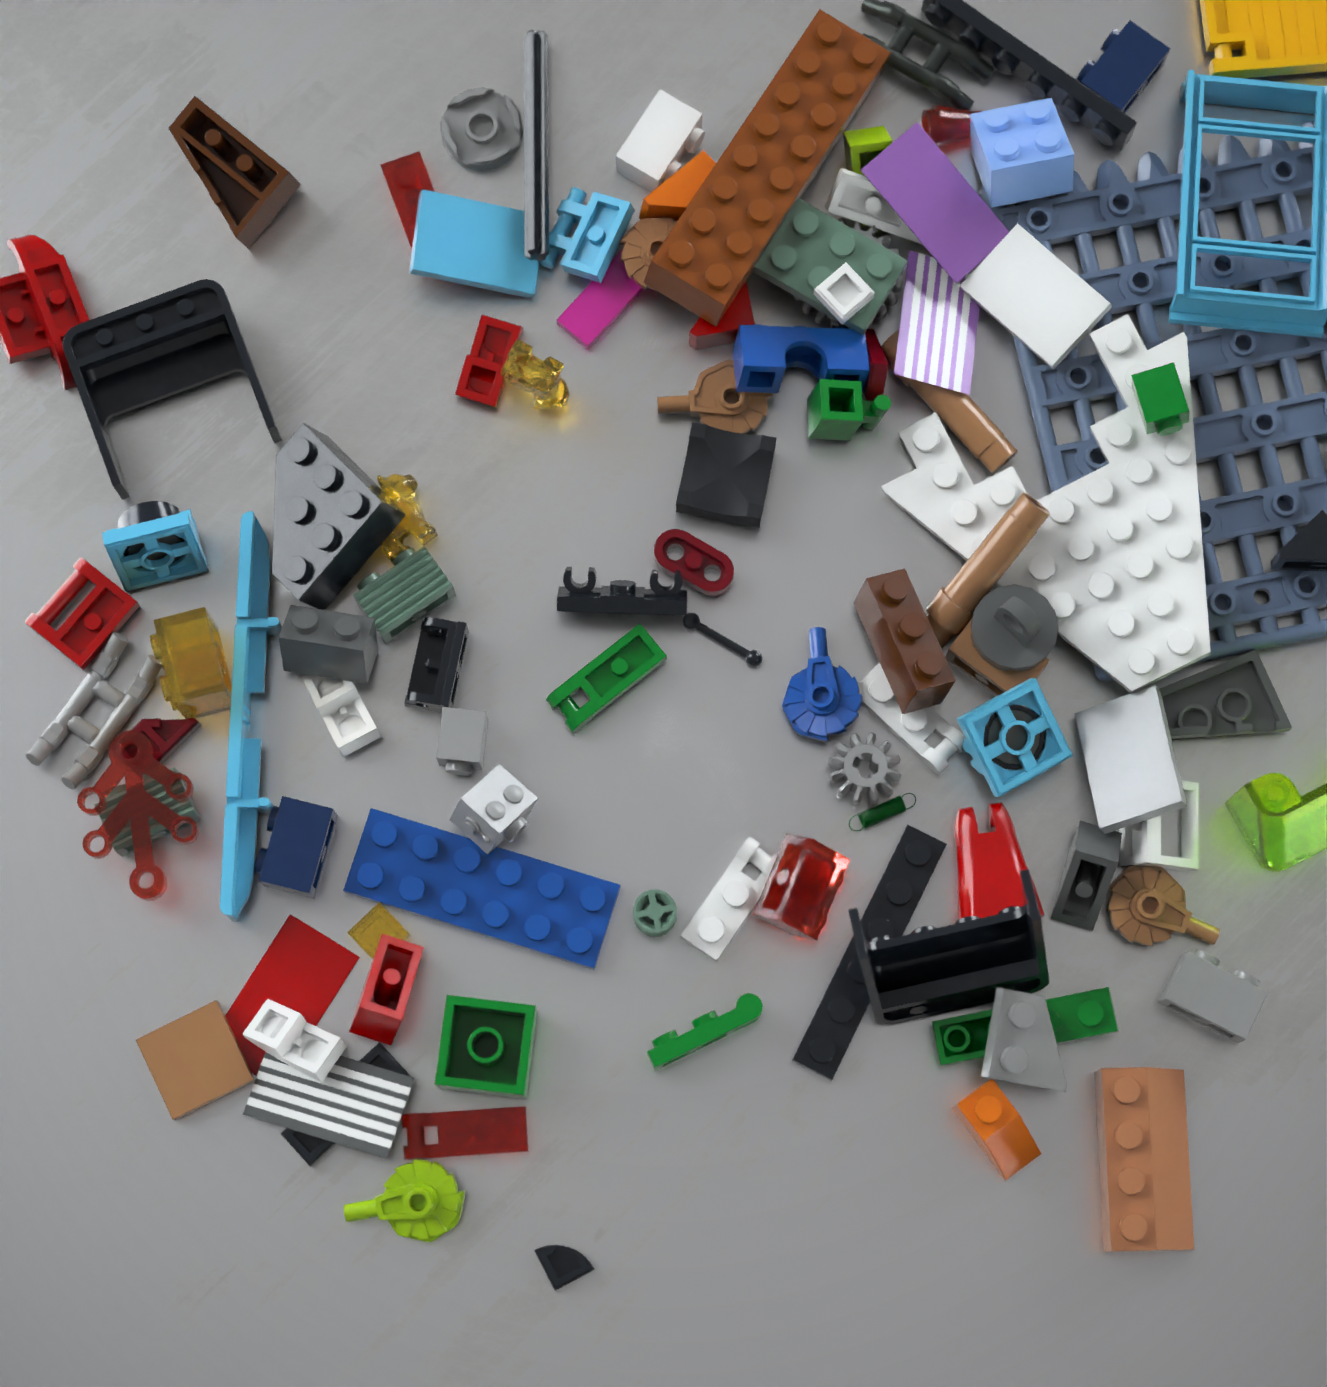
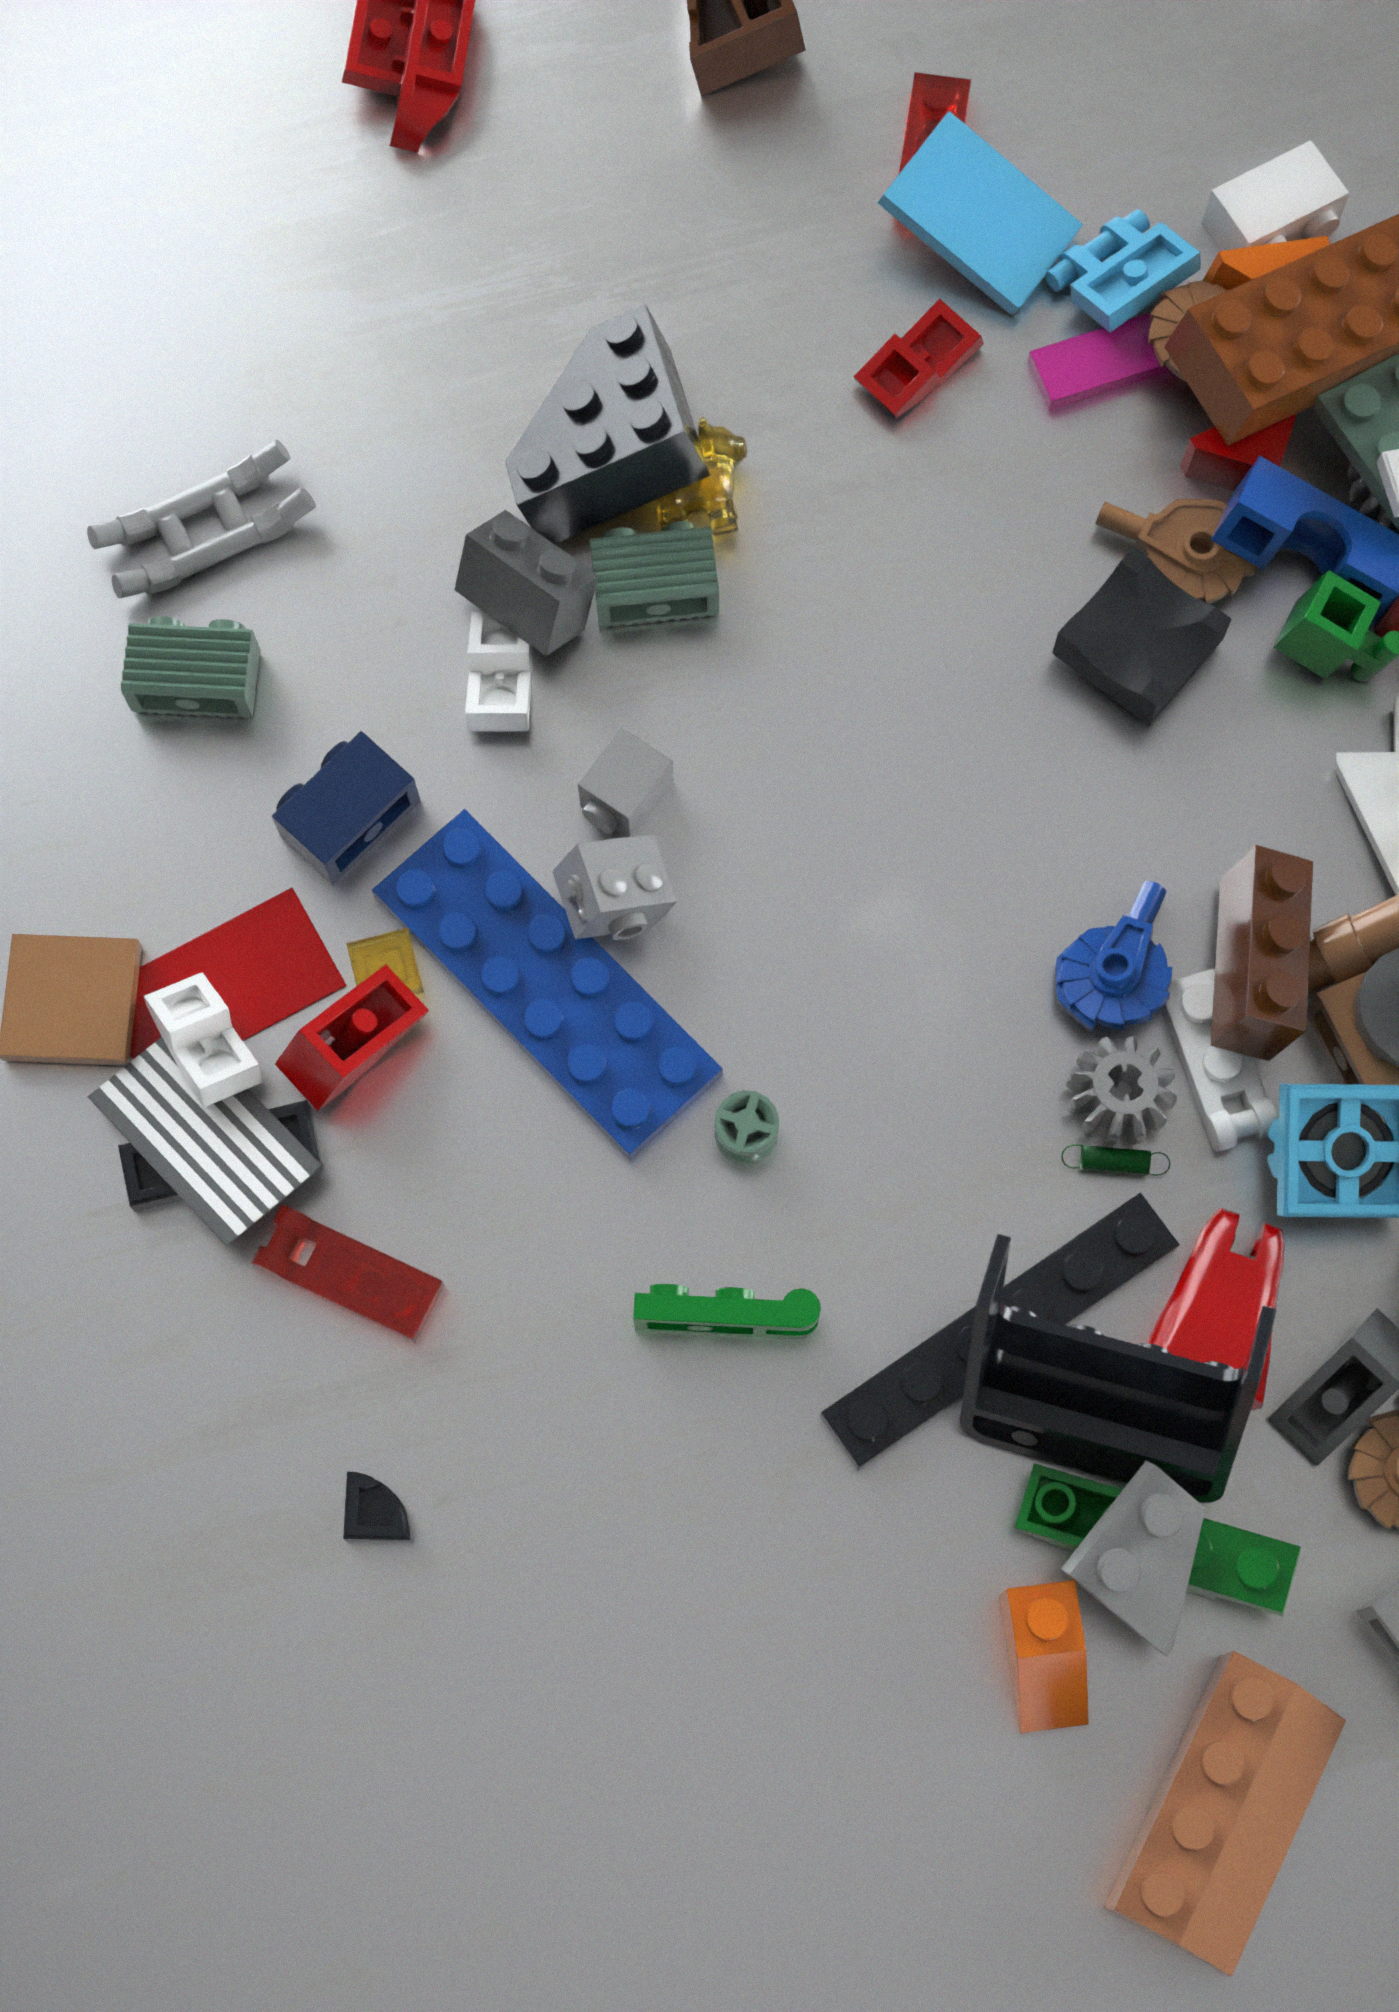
camera: 30 degrees right, 5 degrees down
red plate [25,557,140,671] -> none
black windscreen [63,279,282,500] -> none
clear red plant [77,730,199,901] -> none
medium azure piece [102,501,208,591] -> none
dark red tile [112,718,201,781] -> none
clear yellow brick [150,607,232,719] -> none
medium azure piece [220,511,282,922] -> none
lime piece [344,1159,465,1242] -> none
black hinge [404,617,469,713] -> none
green brick [435,995,538,1099] -> none
light grey tile [440,87,523,171] -> none
clear yellow animal [501,340,570,410] -> none
axle [524,30,549,261] -> none
green plate [546,623,667,733] -> none
black plate [557,567,687,615] -> none
dark red plate [654,529,734,596] -> none
white plate [680,836,786,962] -> none
black hinge [683,613,763,667] -> none
clear red brick [753,834,850,940] -> none

